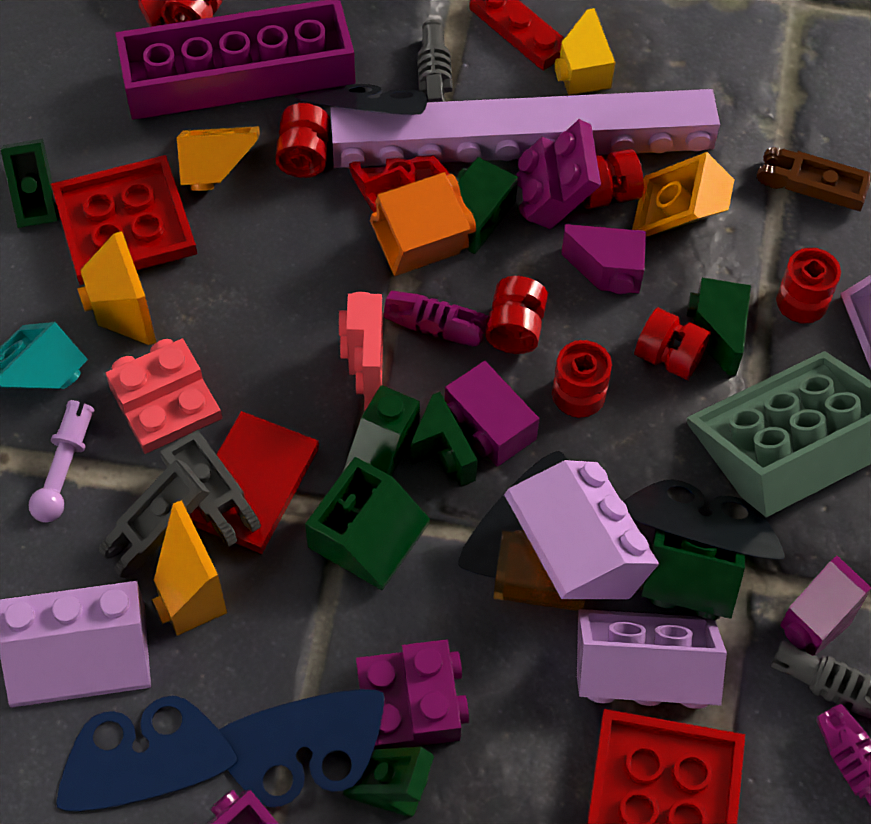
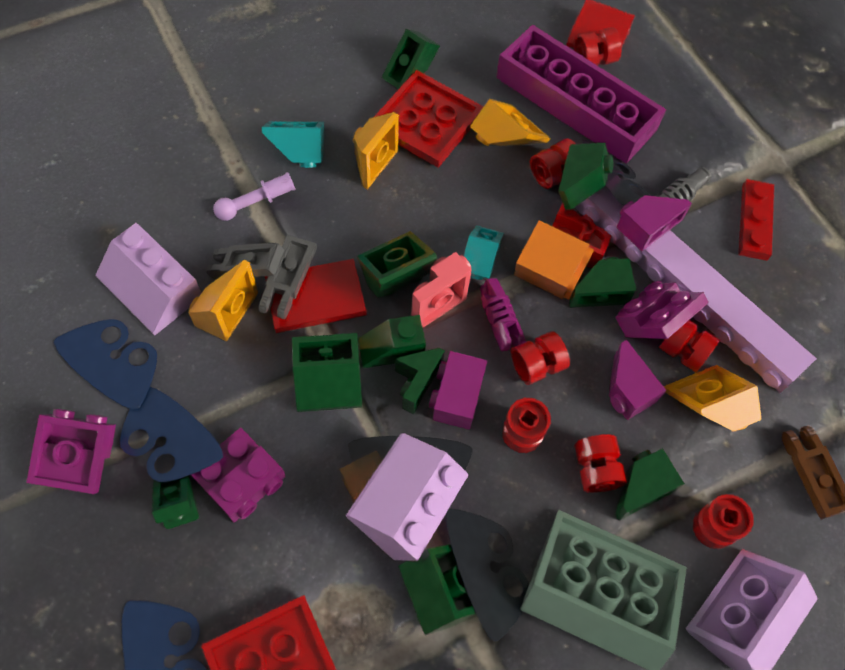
camera: 50 degrees right, 5 degrees up
coral plate [105,338,222,454] -> none
yellow slope [555,8,615,96] -> none
lavender slope [577,609,727,709] -> none
none -> dark green slope [357,231,437,298]
none -> teal slope [464,225,504,280]
none -> dark green slope [559,143,613,210]
none -> magenta slope [616,195,692,252]

